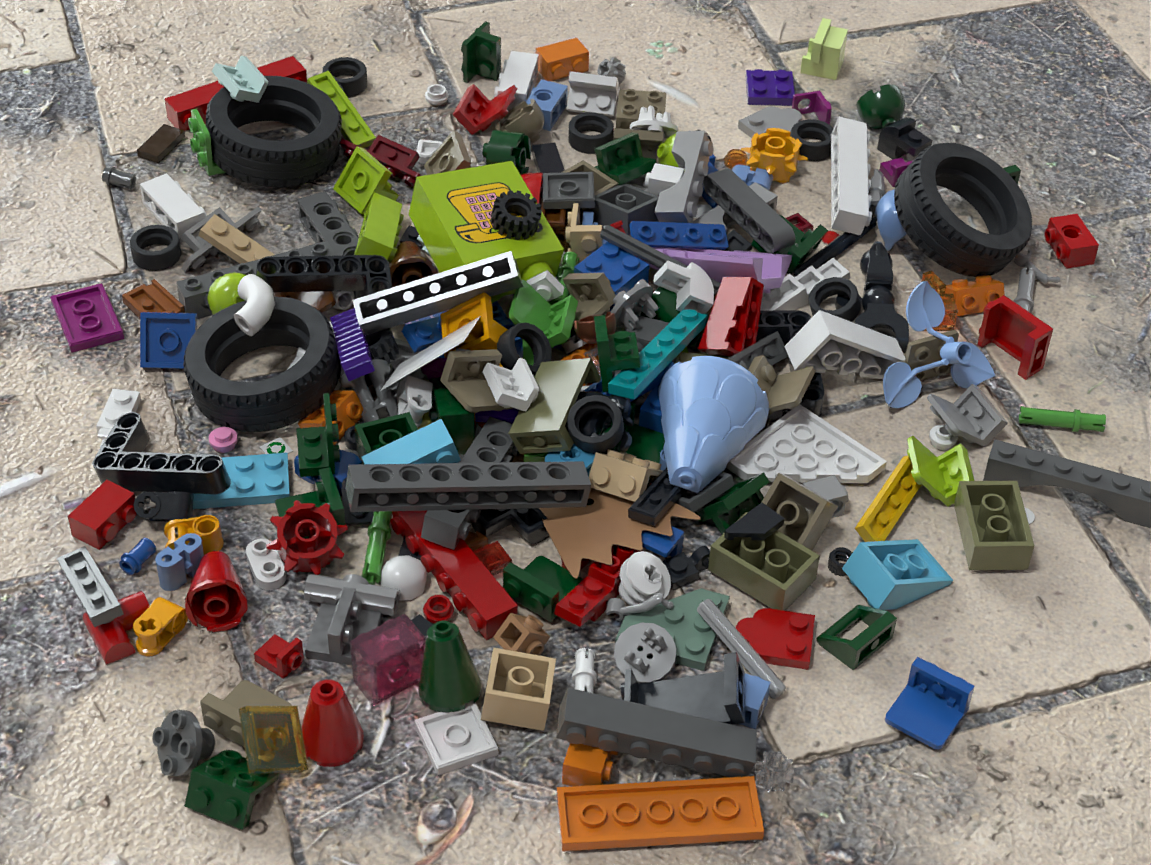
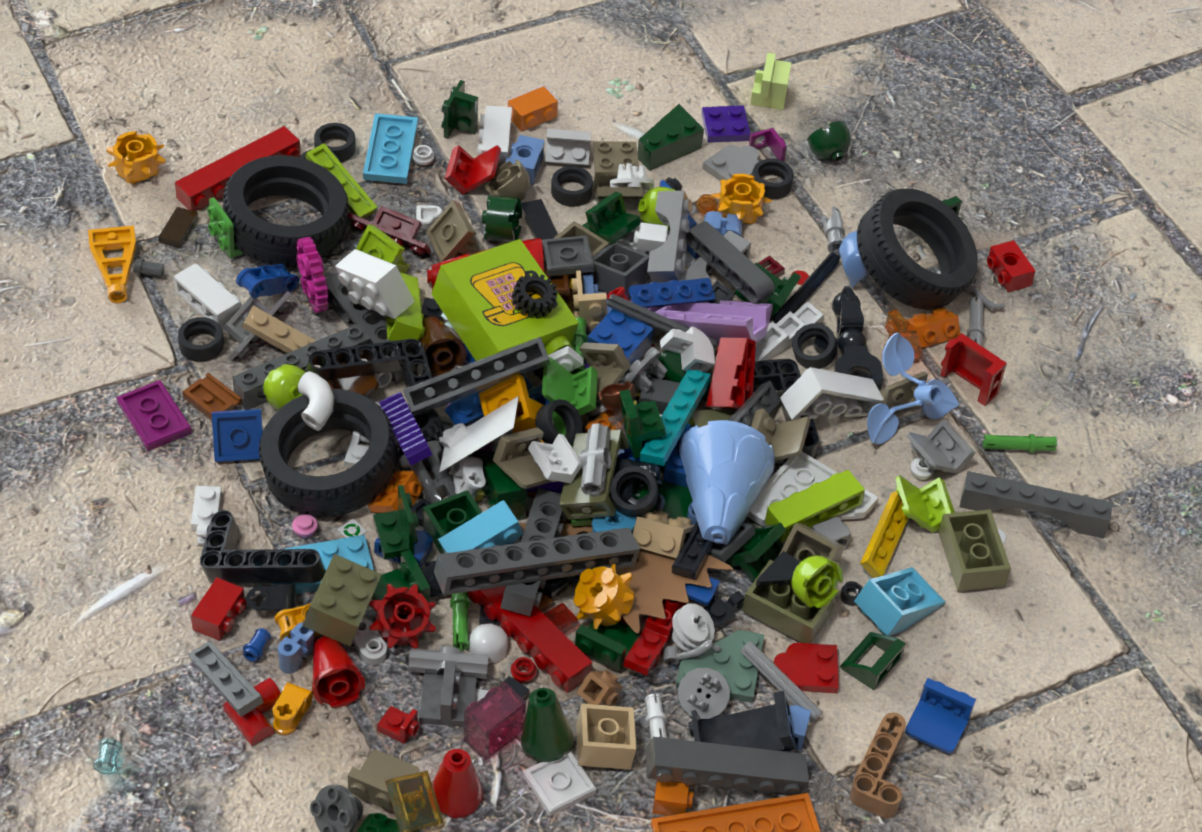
camera: 10 degrees left, 5 degrees up
light aqua bracket [212,56,268,102] -> none
light grey gear [597,57,626,84] -> none
white brick [831,117,872,235] -> none
black brick [877,118,932,160] -> none
magenta bracket [879,158,912,187] -> none
none -> light orange plate [88,225,136,303]
none -> light orange brick [106,131,166,184]
none -> blue piece [236,264,300,298]
none -> dark pink gear [296,237,328,313]
none -> olive brick [302,554,382,646]
none -> white brick [335,249,415,319]
none -> medium azure plate [363,113,418,184]
none -> white tile [439,423,468,449]
none -> light orange brick [573,564,634,629]
none -> light grey piece [580,423,612,496]
none -> dark green wedge [637,104,704,171]
none -> lime brick [765,470,865,542]
none -> lime cylinder [791,556,843,608]
none -> medium nougat beam [849,712,906,818]

